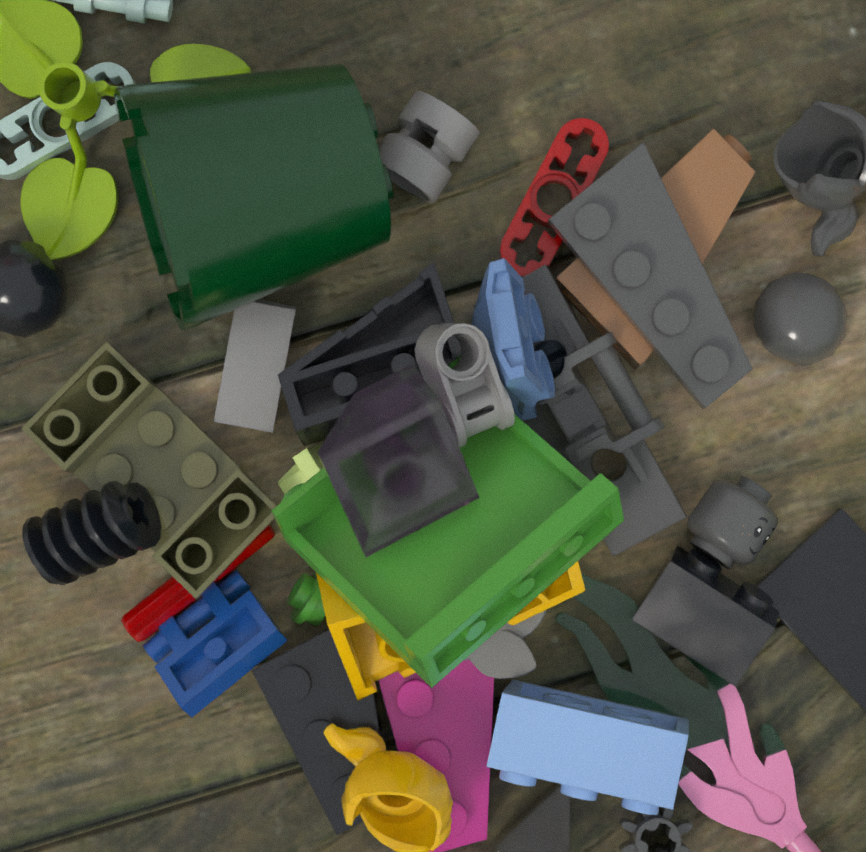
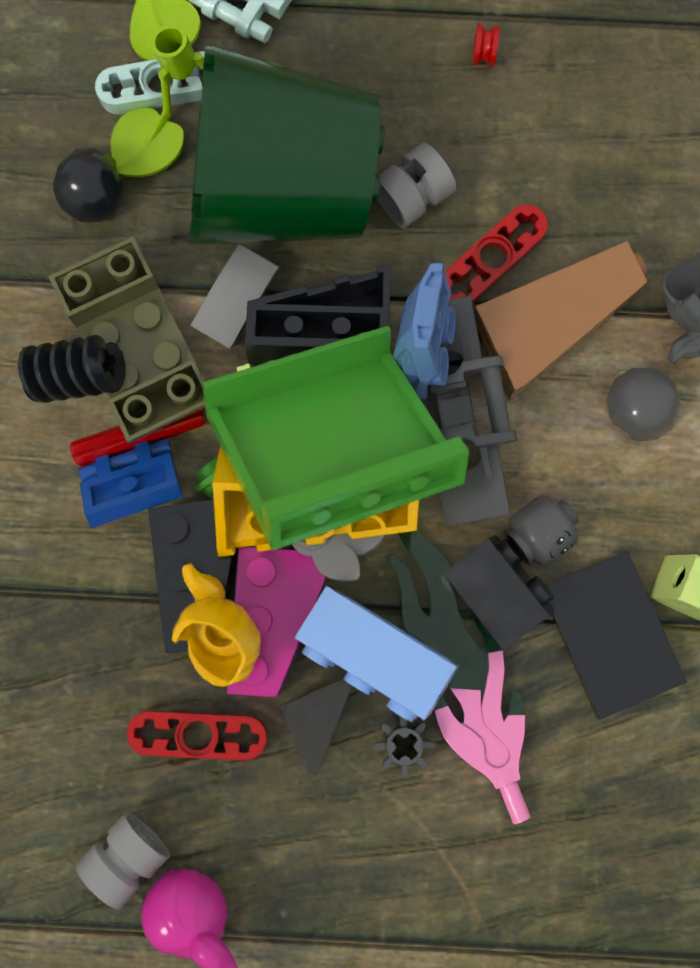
camera: 15 degrees right, 5 degrees down
slope [317,364,480,557] -> none
light grey piece [415,323,515,450] -> none
dark grey wing [548,142,753,410] -> none

